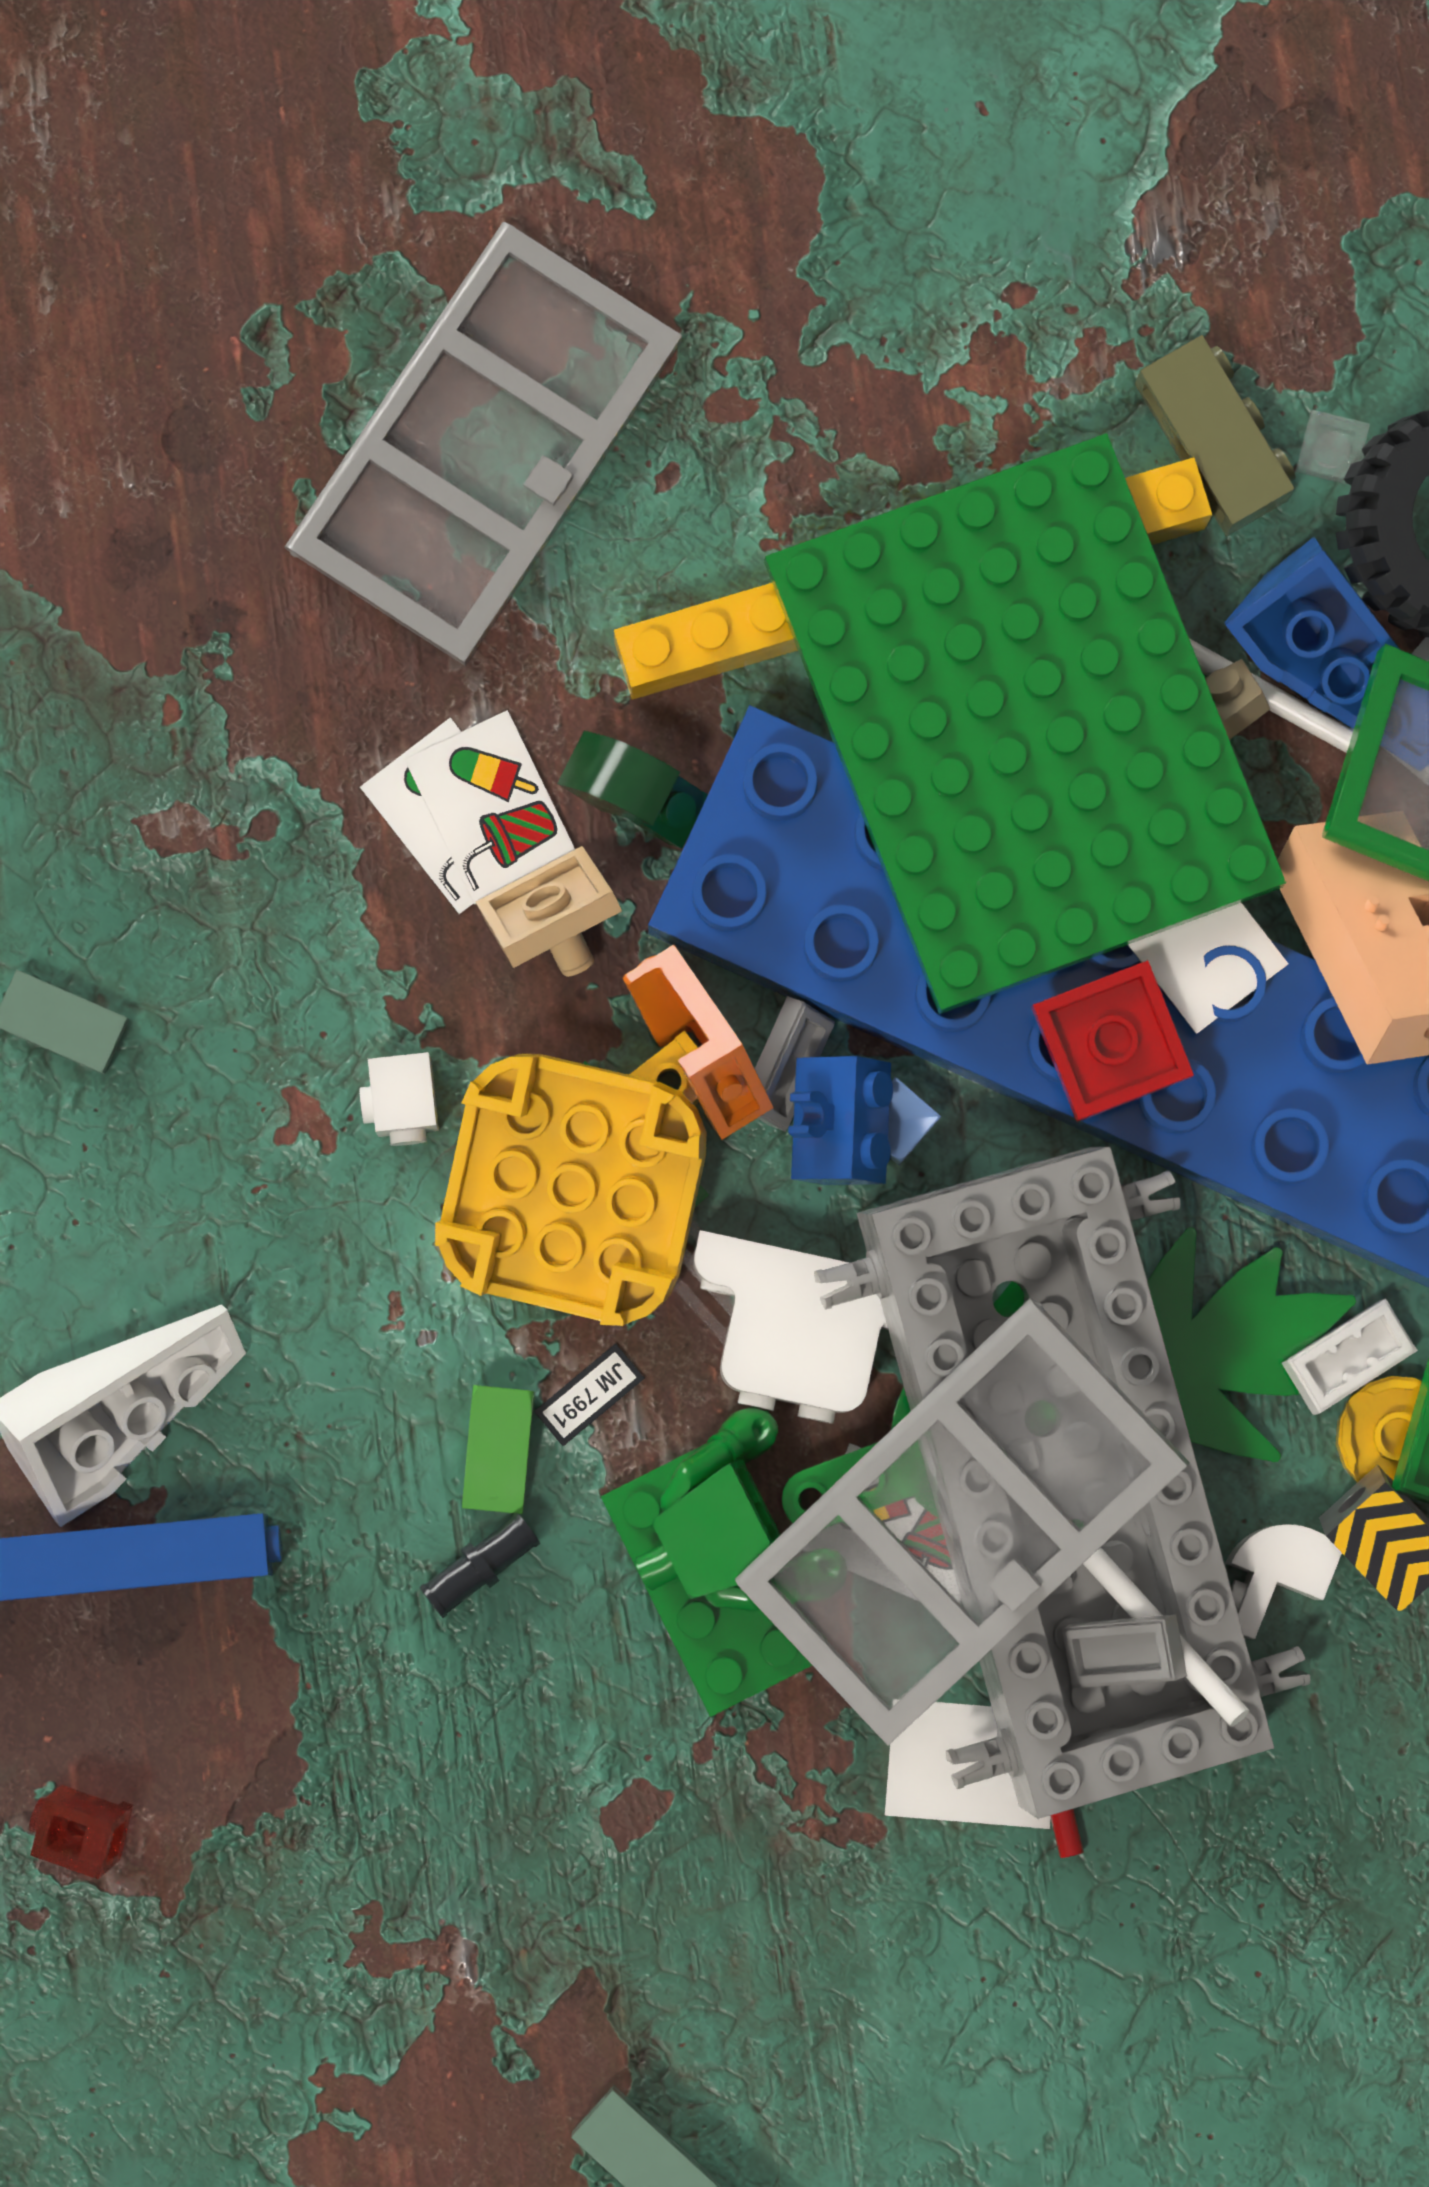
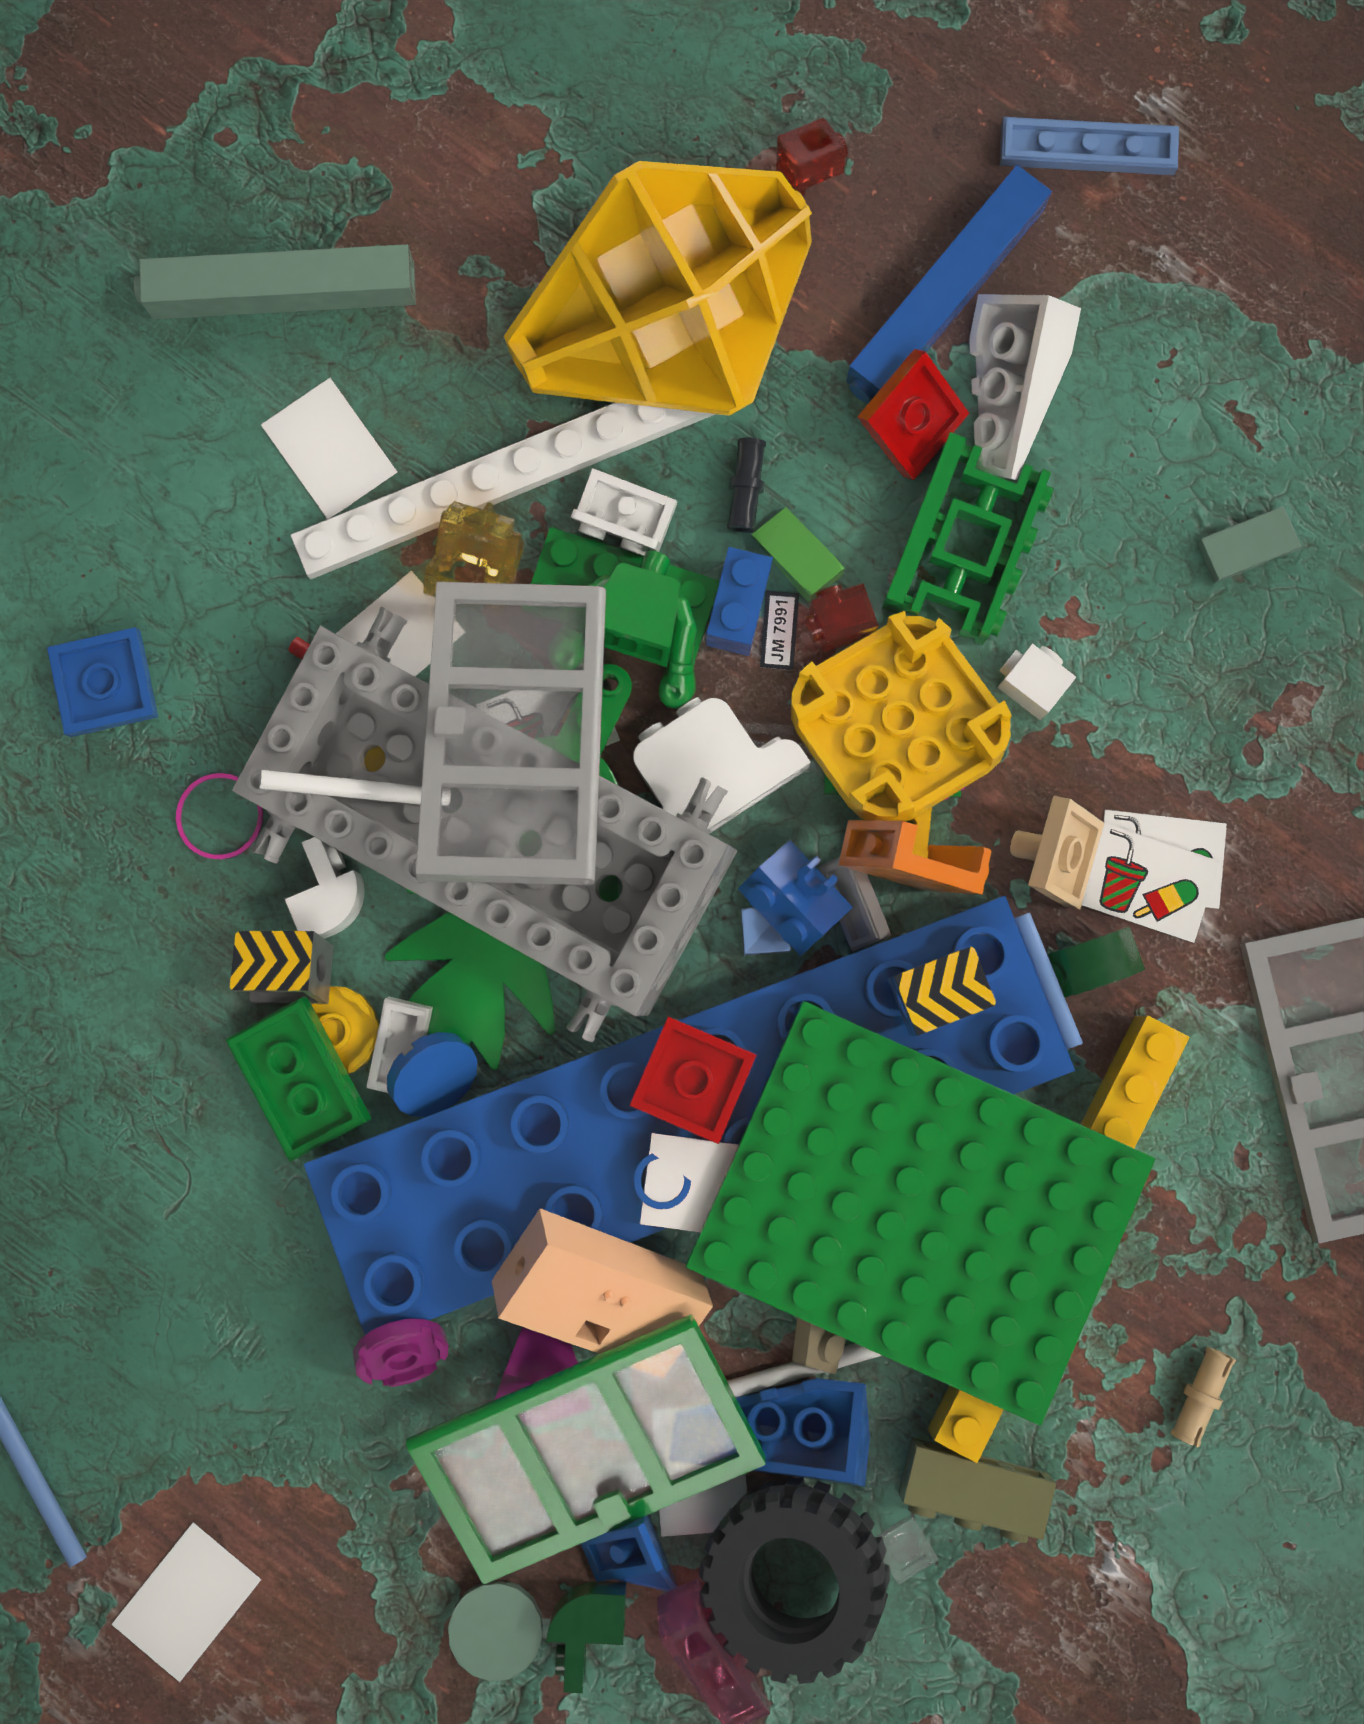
camera: 140 degrees right, 0 degrees up
light grey tile [1061,1614,1187,1688] -> none
none -> blue plate [47,627,158,737]
none -> dark pink piece [176,773,263,860]
none -> white sticker [261,378,397,519]
none -> white plate [291,402,715,580]
none -> blue tile [387,1032,477,1117]
none -> clear yellow piece [423,501,525,617]
none -> yellow panel [504,161,812,416]
none -> white bracket [571,468,678,556]
none -> blue brick [706,547,773,656]
none -> clear red brick [805,583,879,652]
none -> red plate [857,349,969,480]
none -> green fence [882,432,1054,646]
none -> piece [887,947,996,1036]
none -> medium blue bar [1014,913,1083,1049]
none -> tan pin [1171,1346,1236,1447]

